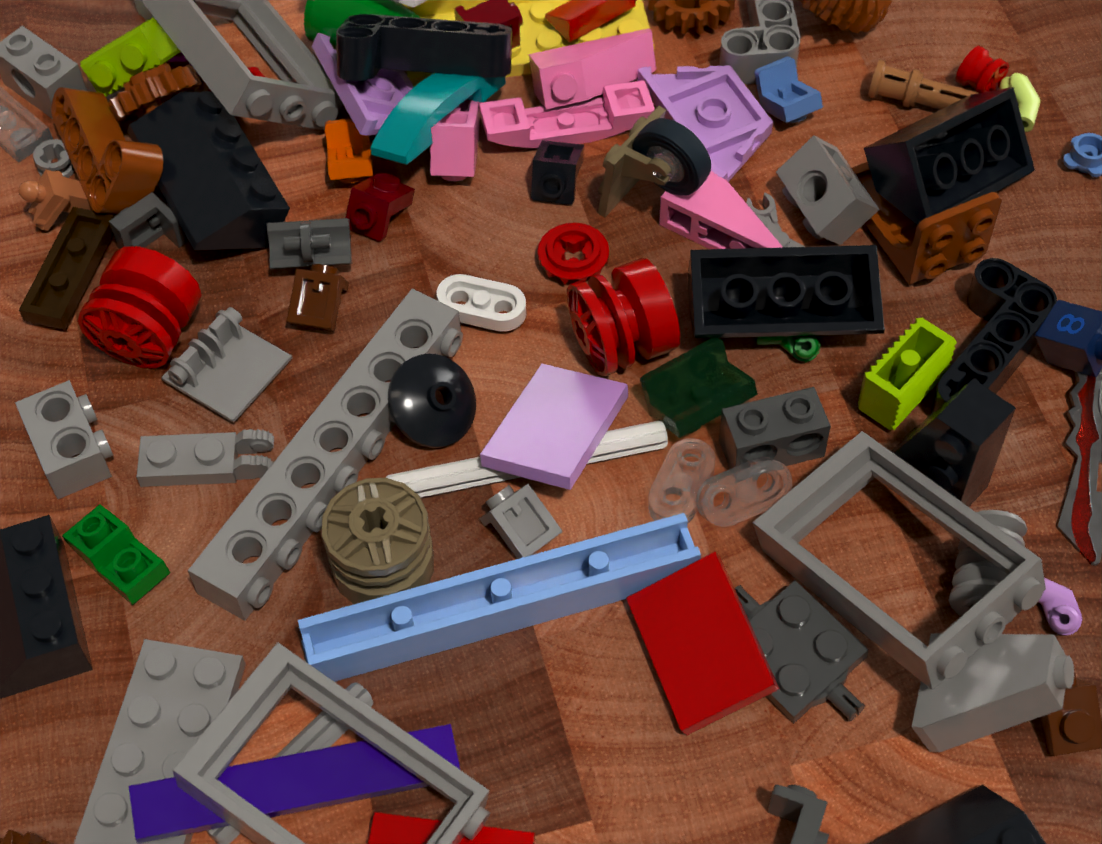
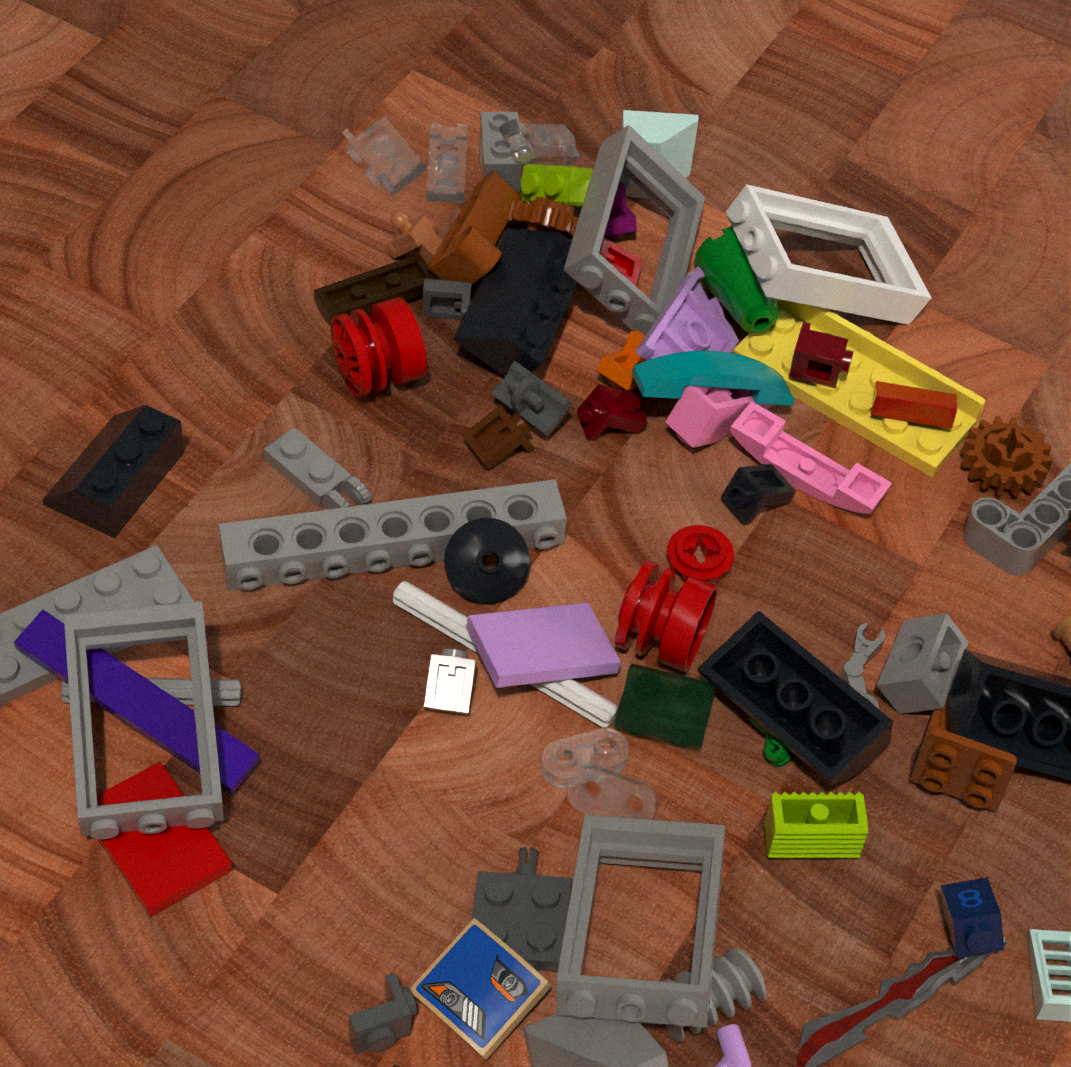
camera: 40 degrees right, 5 degrees down
light grey brick [15,380,113,499] -> none
light grey bush [33,139,75,178] -> none
green slope [62,504,171,605] -> none
light grey hinge [161,307,292,423] -> none
light blue tile [297,513,701,682] -> none
dark tan wheel [322,478,434,604] -> none
black beam [336,14,512,81] -> none
white plate [437,274,526,332] -> none
bright pink slope [529,28,656,109] -> none
plate [598,105,711,217] -> none
red tile [626,552,780,735] -> none
lavender wing [637,66,773,182] -> none
bright pink slope [659,171,783,249] -> none
dark grey brick [719,387,831,479] -> none
medium blue bracket [755,56,823,123] -> none
black wedge [891,379,1016,507] -> none
black beam [931,258,1057,414] -> none
none -> slope [410,918,552,1060]
none -> clear plate [499,119,580,164]

